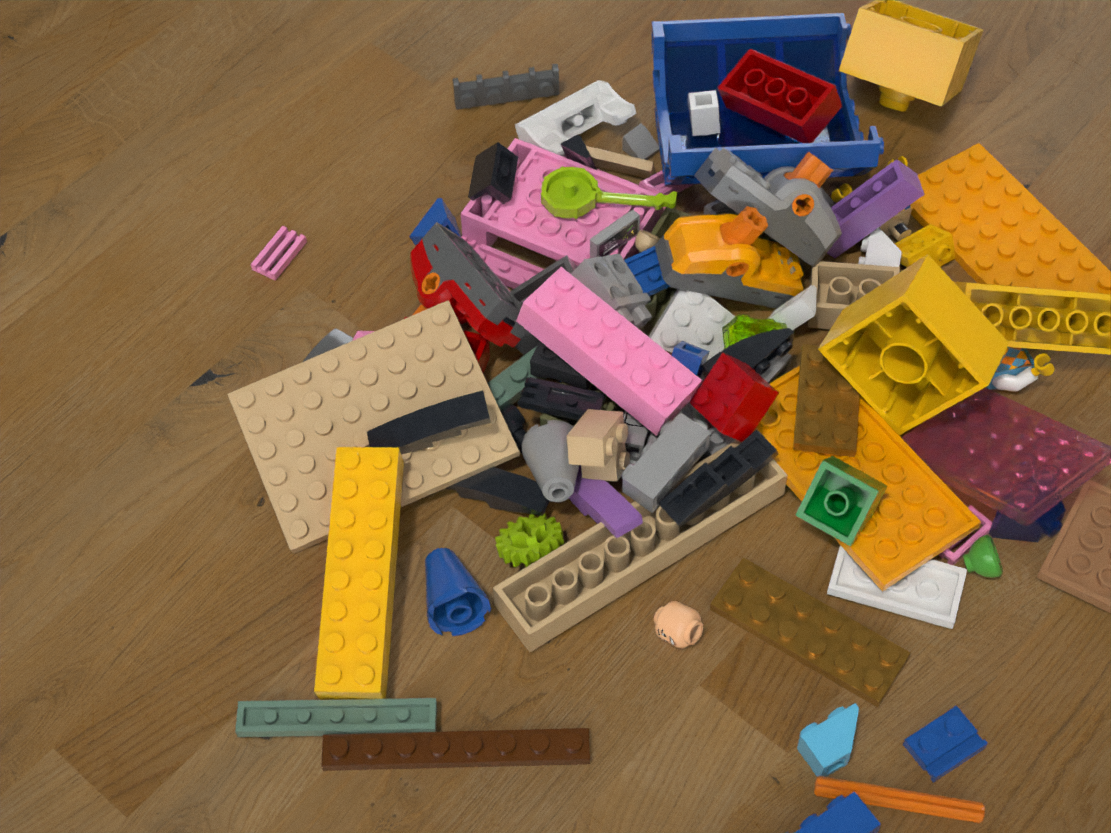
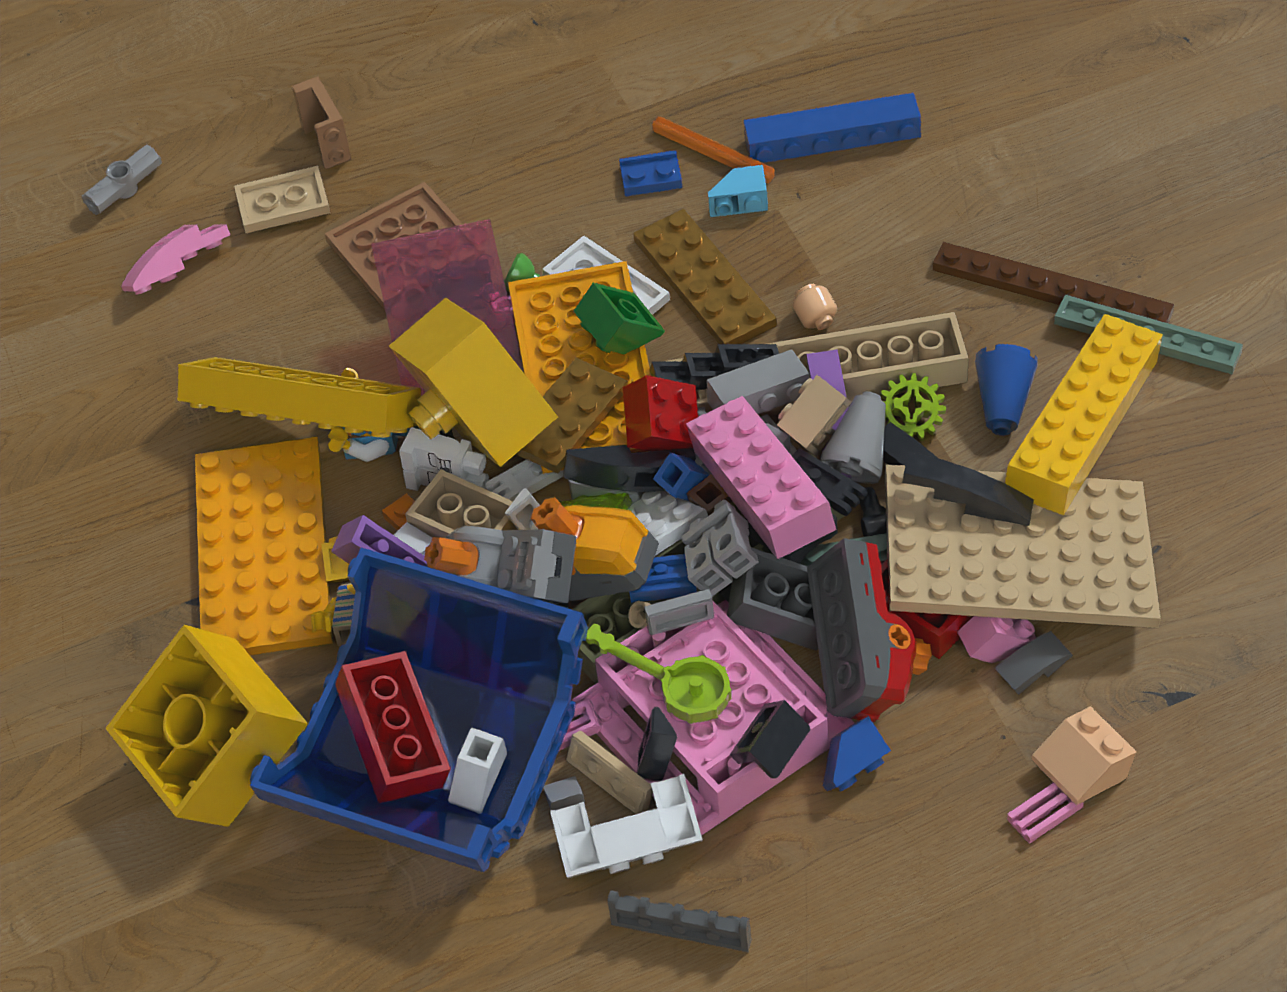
camera: 150 degrees left, 5 degrees down
none -> light nougat slope [1031,706,1137,805]

